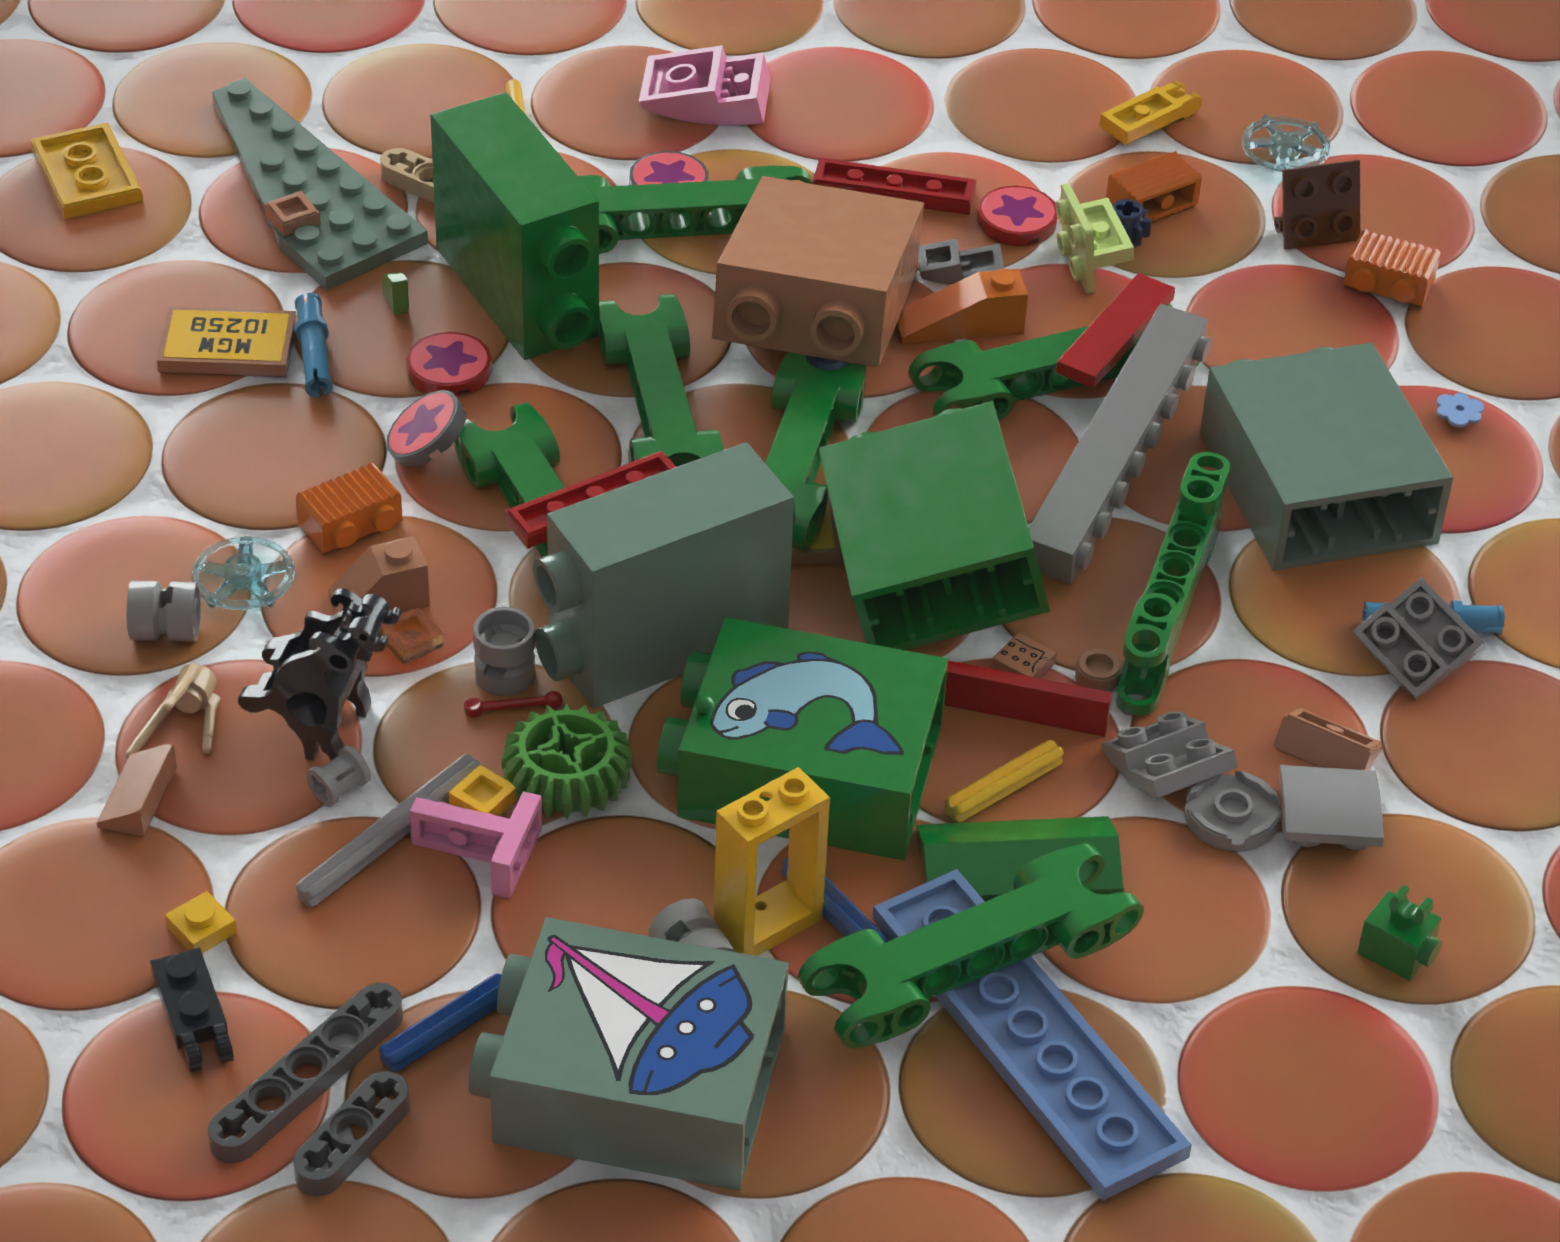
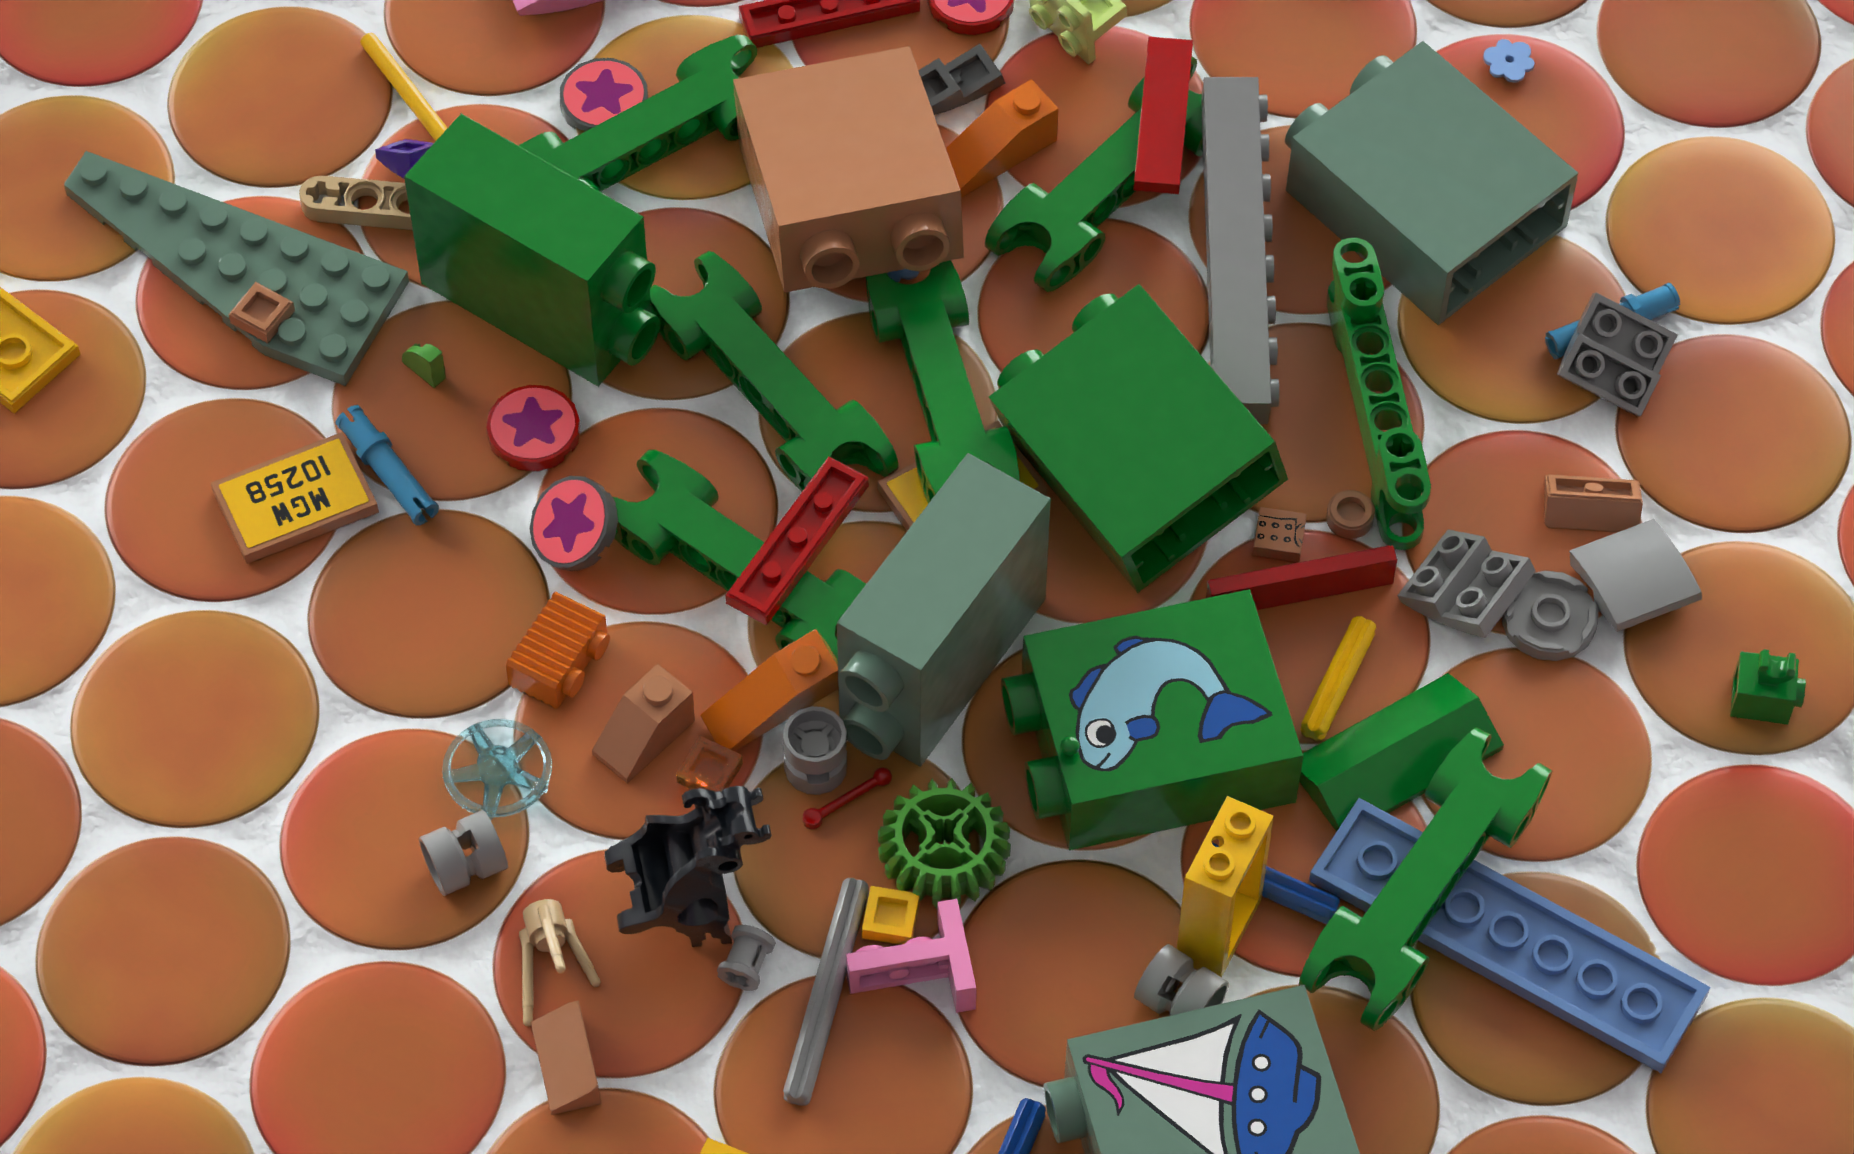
camera: 25 degrees left, 15 degrees up
none -> orange slope [700,629,839,757]

